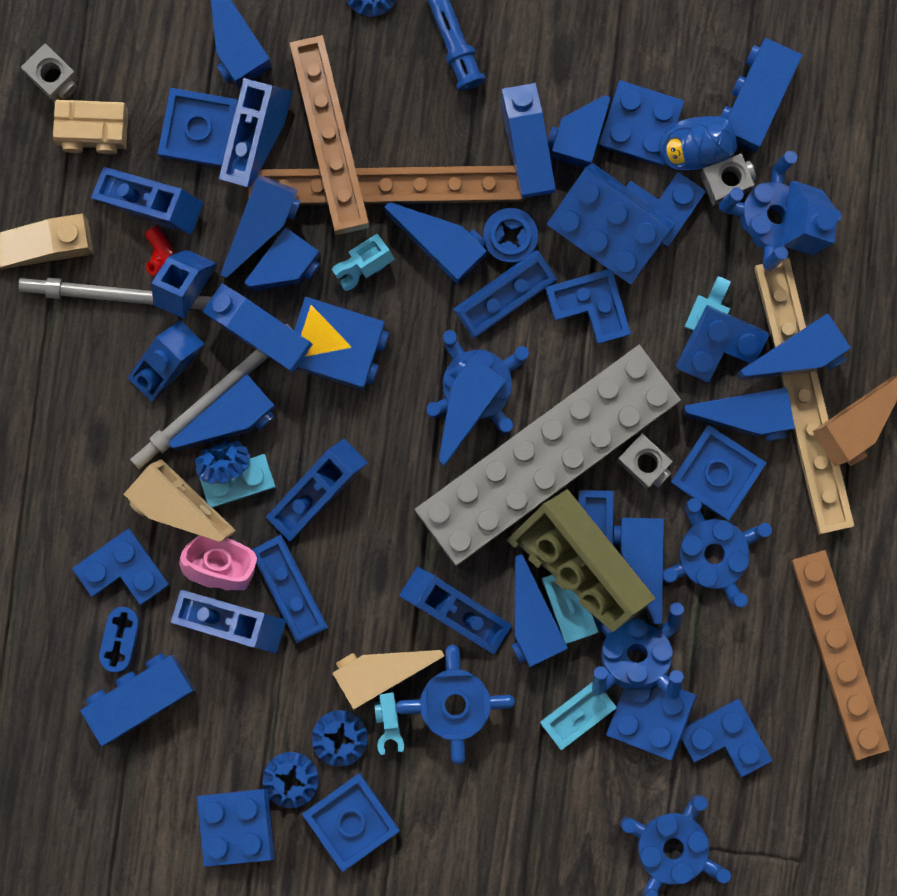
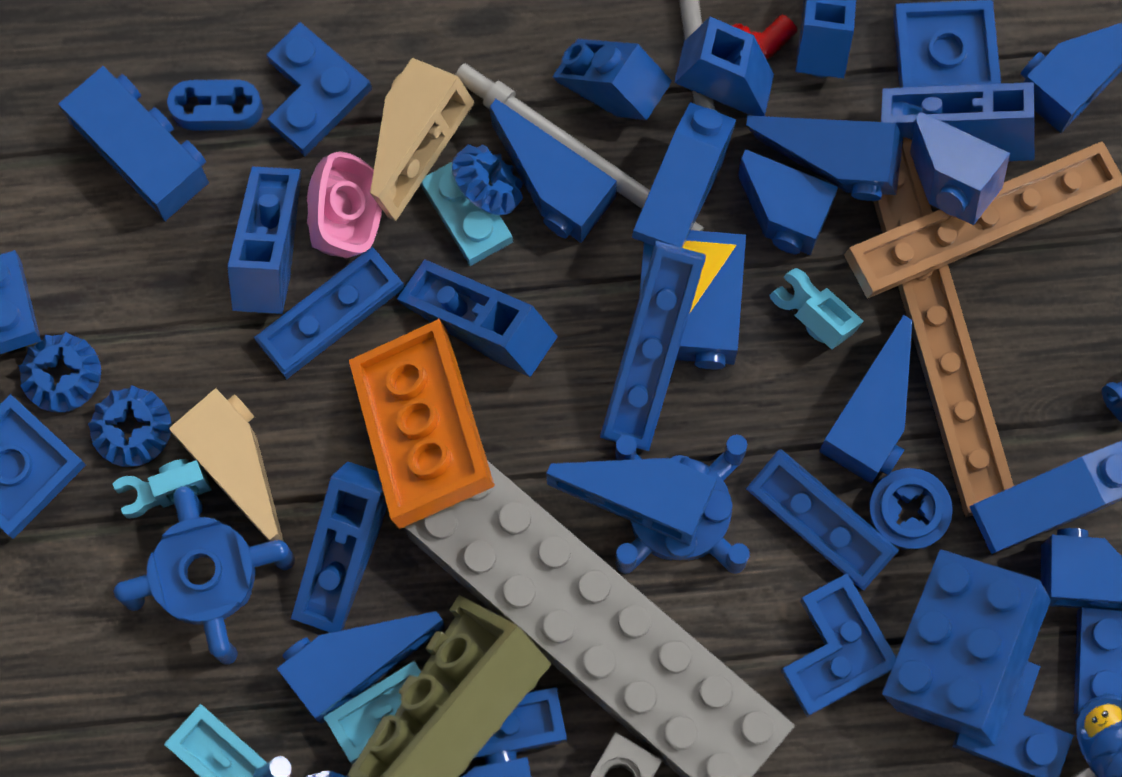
camera: 80 degrees right, 10 degrees down
none -> orange plate [349,319,495,529]
none -> blue tile [600,241,706,451]
none -> slope [910,111,1010,225]

